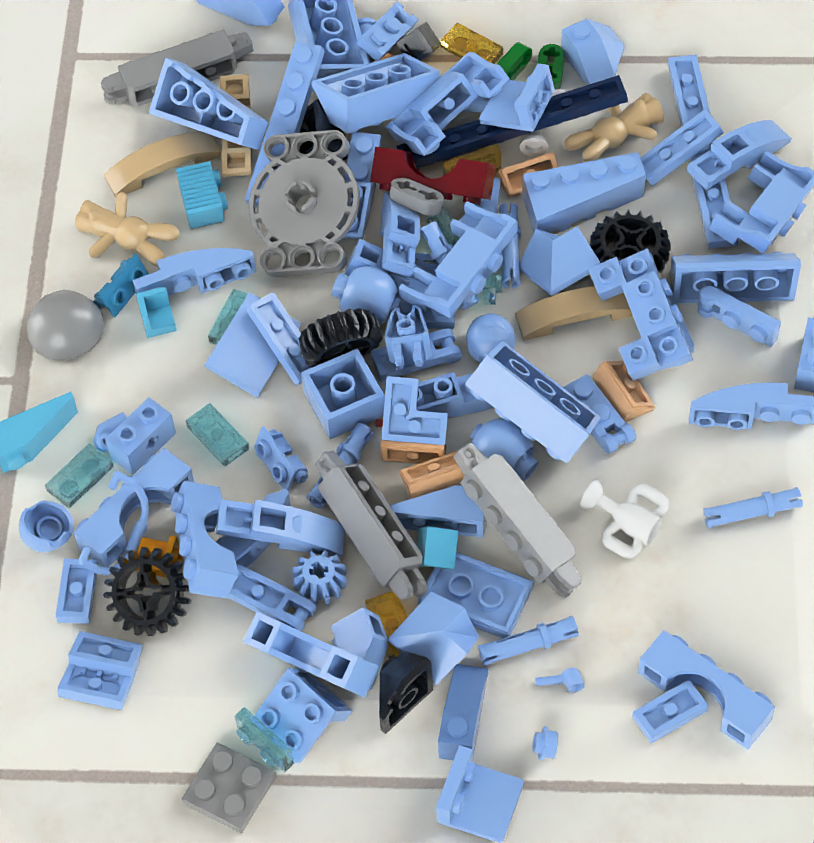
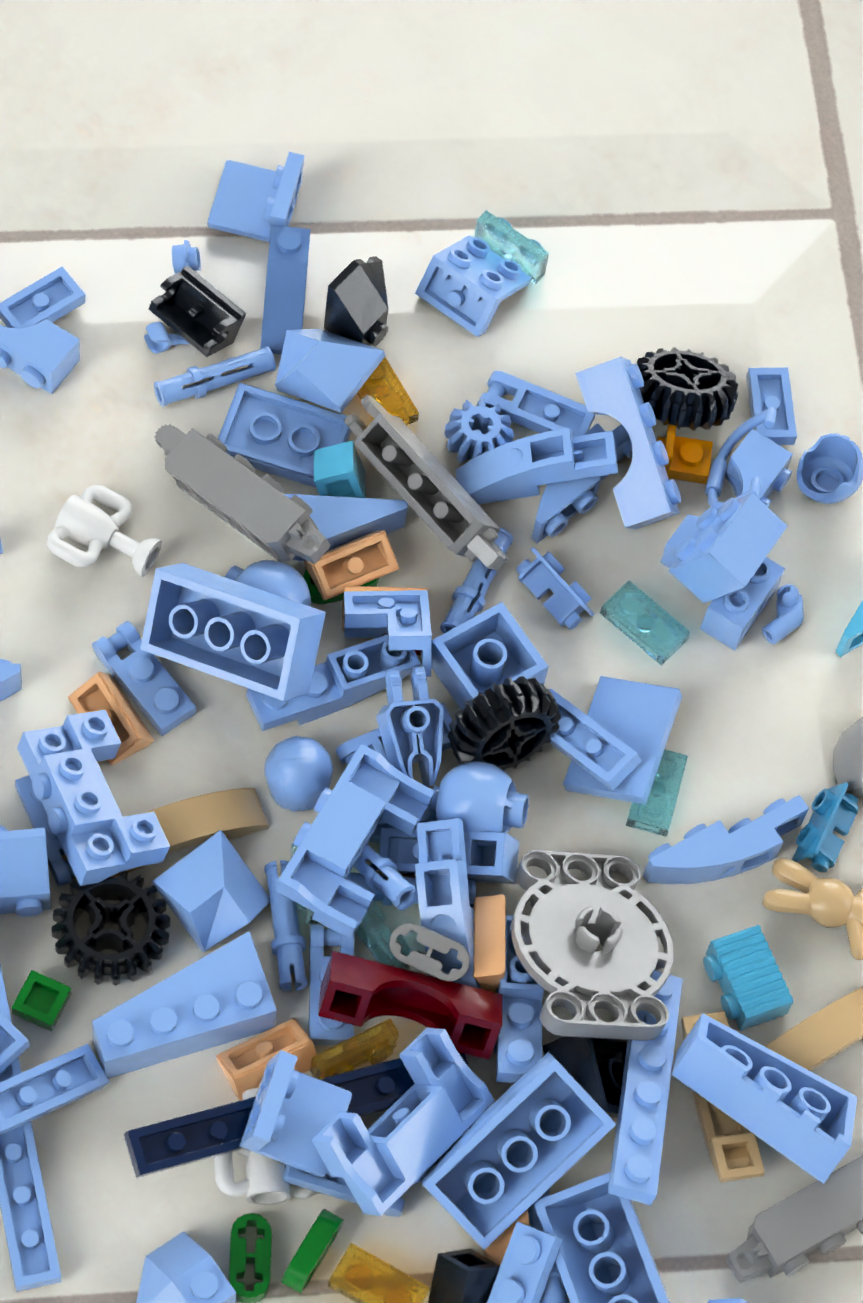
camera: 160 degrees right, 5 degrees up
clear light blue plate [45,443,114,509] -> none
light blue slope [58,631,143,710] -> none
medium azure panel [136,287,177,338] -> none
light grey plate [182,742,276,834] -> none
light blue arch [243,612,379,698] -> none
light blue slope [331,607,389,690] -> none
tan animal [564,93,664,162] -> none
none -> green plate [11,970,72,1032]
none -> black hinge [148,266,247,357]
none -> light nougat slope [473,894,506,993]
none -> light blue brick [669,493,787,603]

